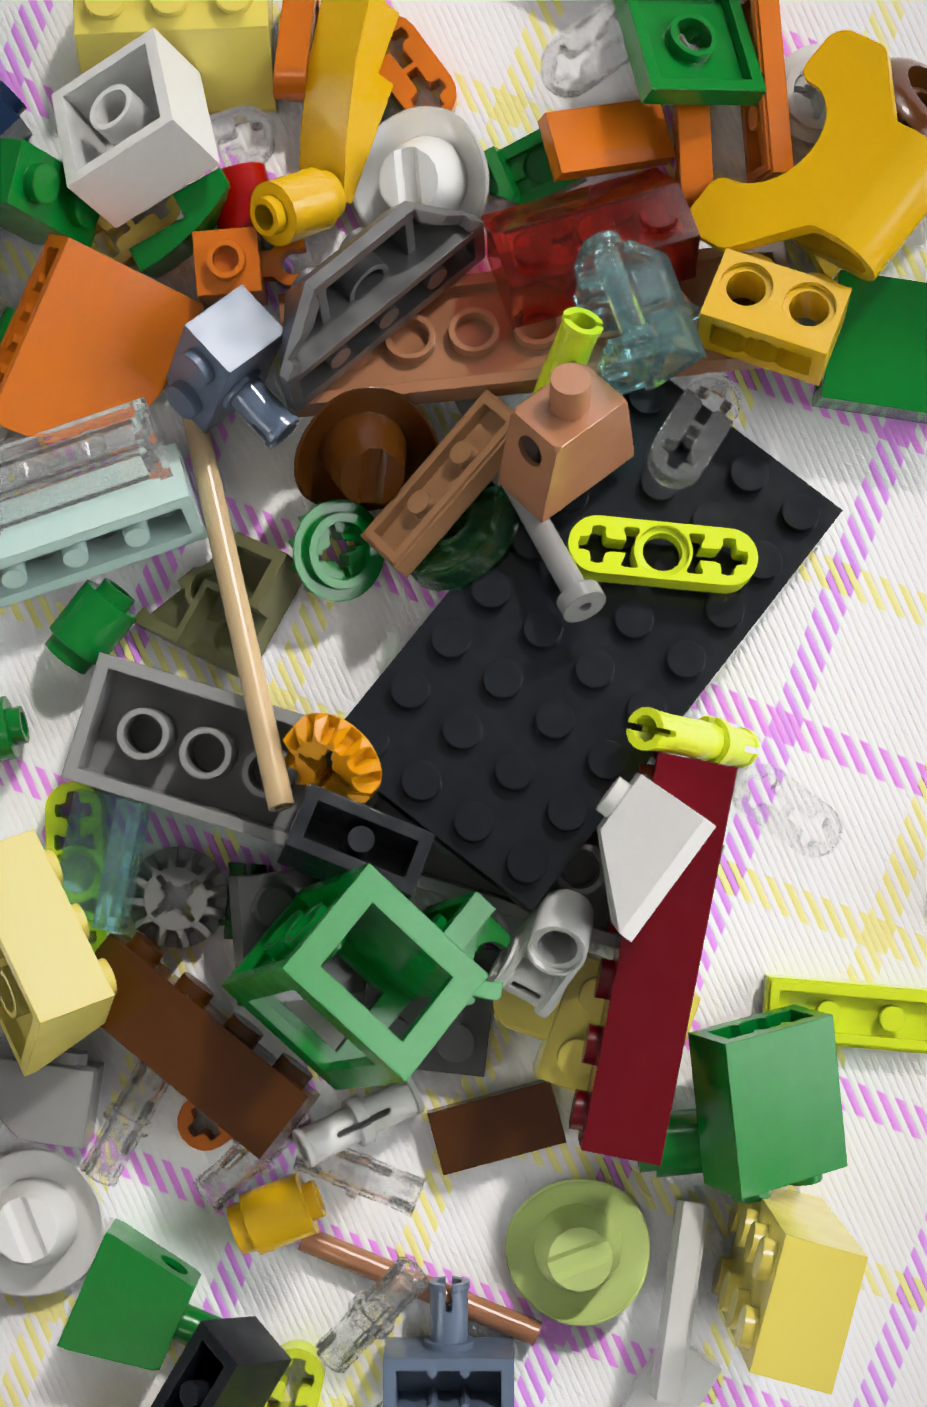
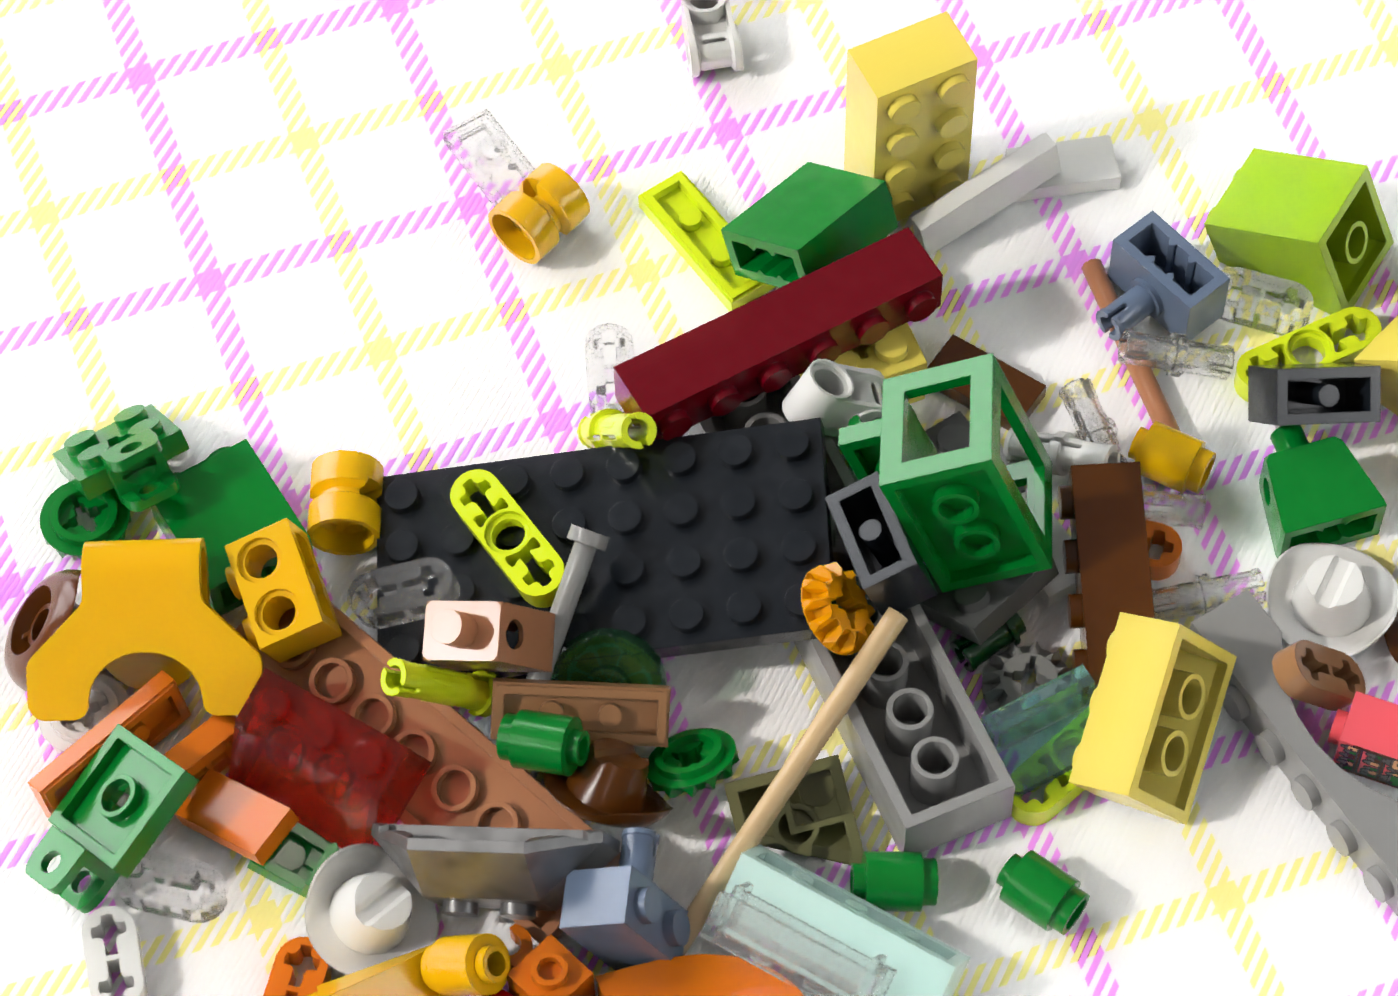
camera: 130 degrees left, 30 degrees down
yellowish green hat [505,1178,651,1326] -> none
clear light blue piece [573,230,707,395] -> none
white slope [595,773,716,942] -> none
none -> yellow wheel [307,450,384,556]
none -> green brick [496,709,590,776]

